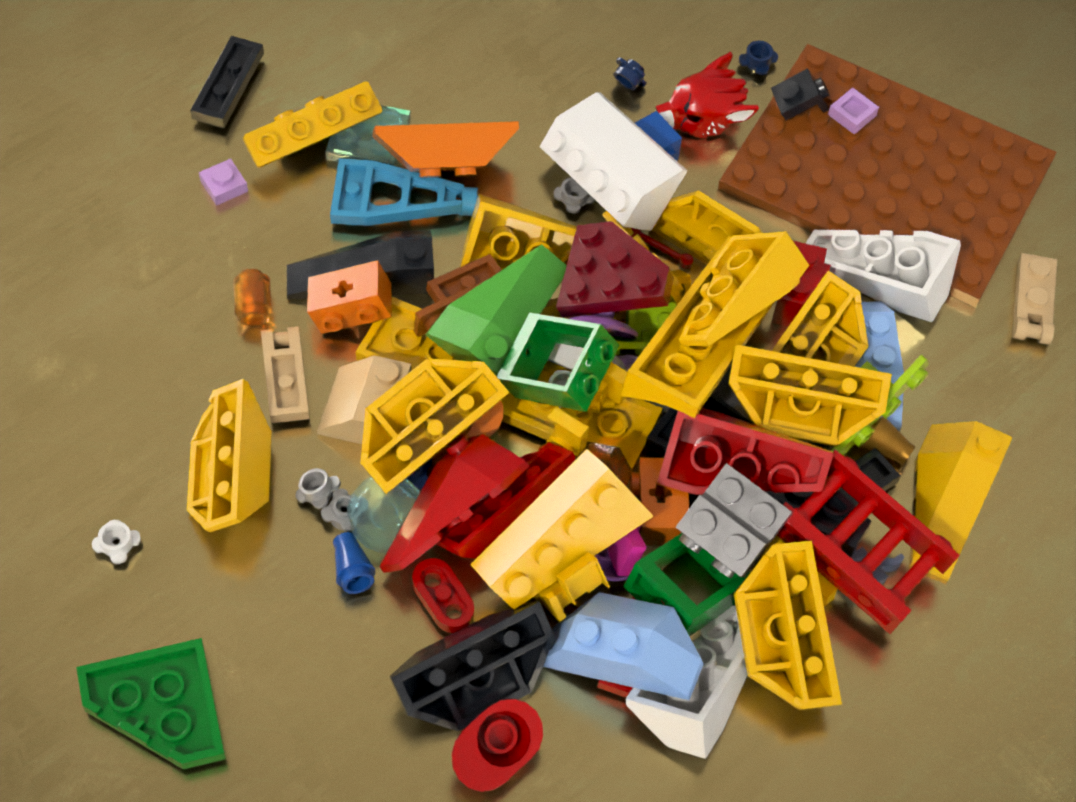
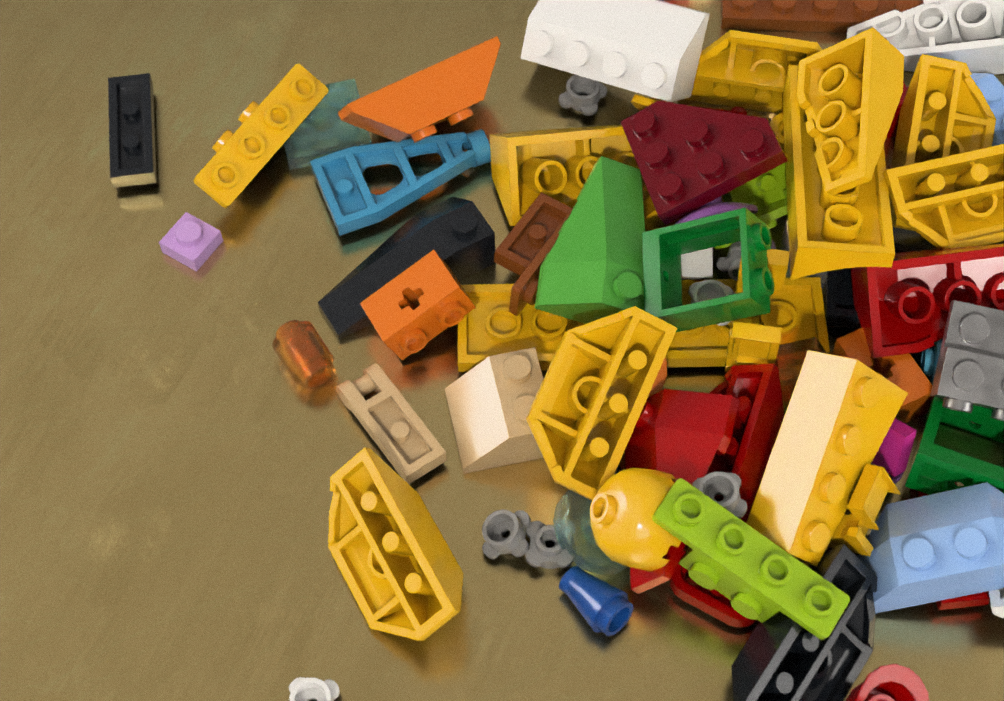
camera: 20 degrees left, 0 degrees up
none -> yellow cylinder [590,467,681,572]
none -> lime bracket [652,478,850,640]
none -> light grey plate [692,471,747,518]

